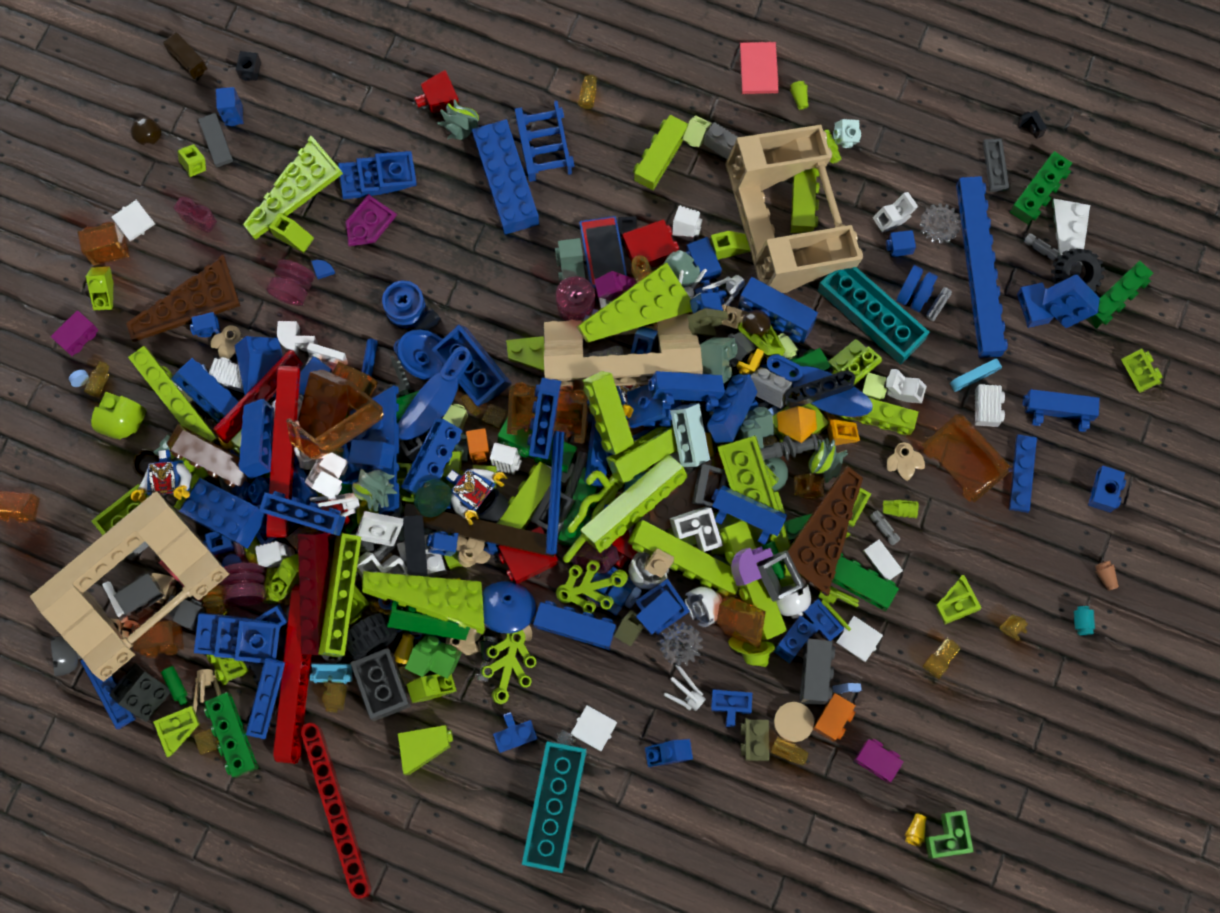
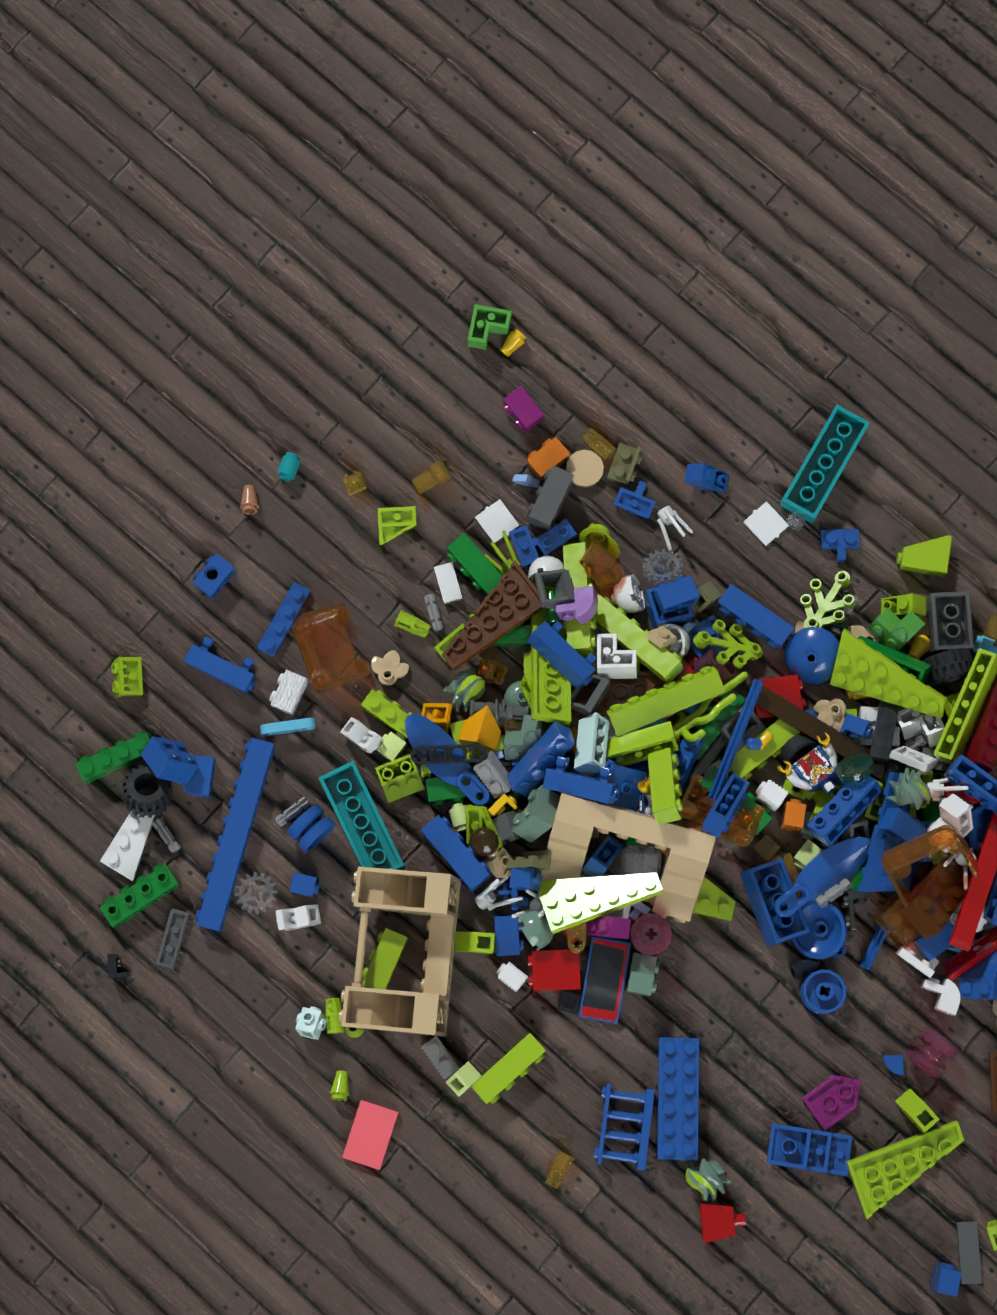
camera: 160 degrees left, 5 degrees up
none -> blue arm [744,731,773,750]
none -> light grey axle [815,879,852,908]

